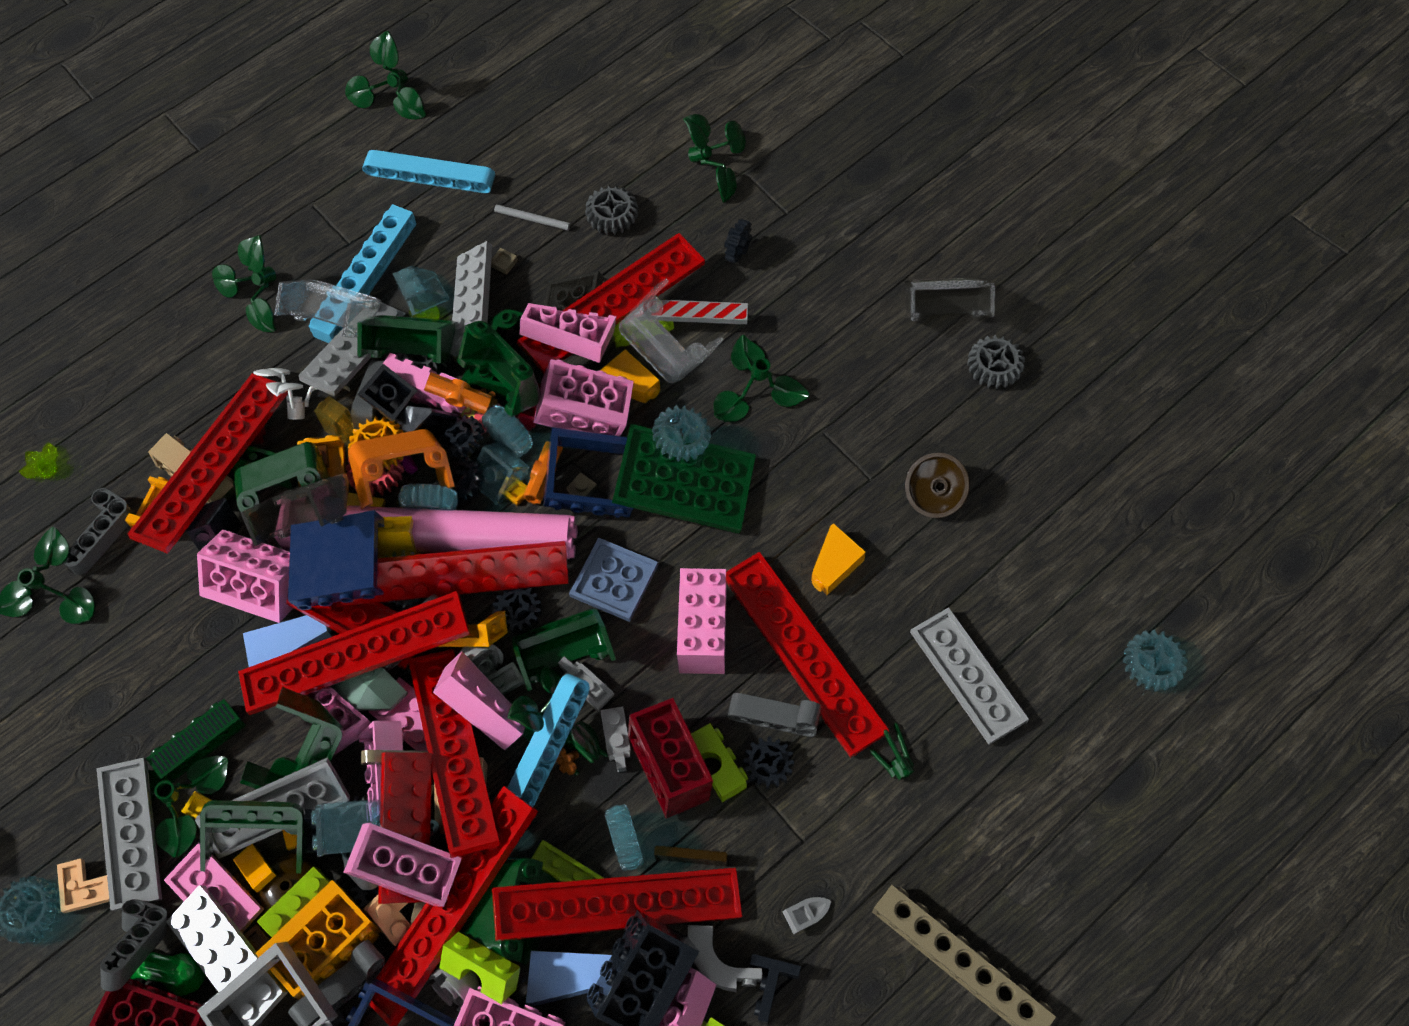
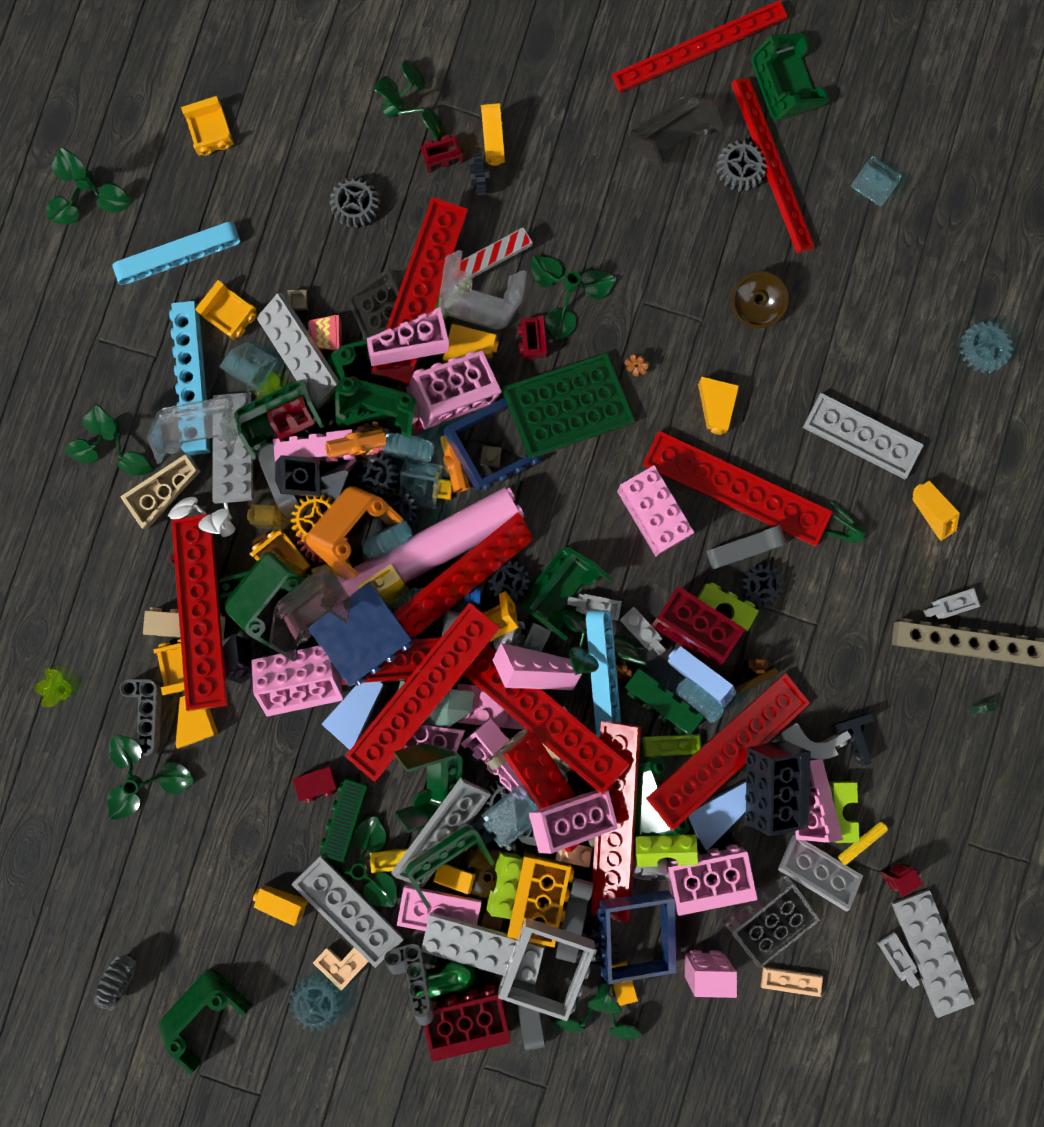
camera: 30 degrees left, 20 degrees up
light grey bar [494,204,570,231] -> none
sand blue plate [569,538,658,622] -> none
clear light blue gear [652,405,711,462] -> none
light grey plate [782,897,831,934] -> none
none -> tan wedge [120,454,201,529]
none -> light orange slope [176,696,218,748]
none -> light orange panel [181,96,234,156]
none -> light orange panel [195,280,258,341]
none -> light orange slope [253,885,308,926]
none -> dark red window [267,396,315,440]
none -> dark red brick [292,766,339,803]
none -> coral torso [307,315,342,354]
none -> dark red window [420,135,463,173]
none -> blue wheel [464,587,481,607]
none -> light orange slope [481,103,505,166]
none -> dark red window [517,315,547,360]
none -> red plate [612,0,787,93]
none -> dark green wedge [624,669,704,735]
none -> dark orange plant [625,353,649,377]
none -> light blue slope [668,646,737,708]
none -> red plate [731,78,815,253]
none -> reddish brown plate [745,658,768,674]
none -> dark green windscreen [751,33,830,120]
none -> clear light blue slope [850,156,903,207]
none -> light orange slope [913,481,960,541]
none -> light grey hinge [923,588,980,619]

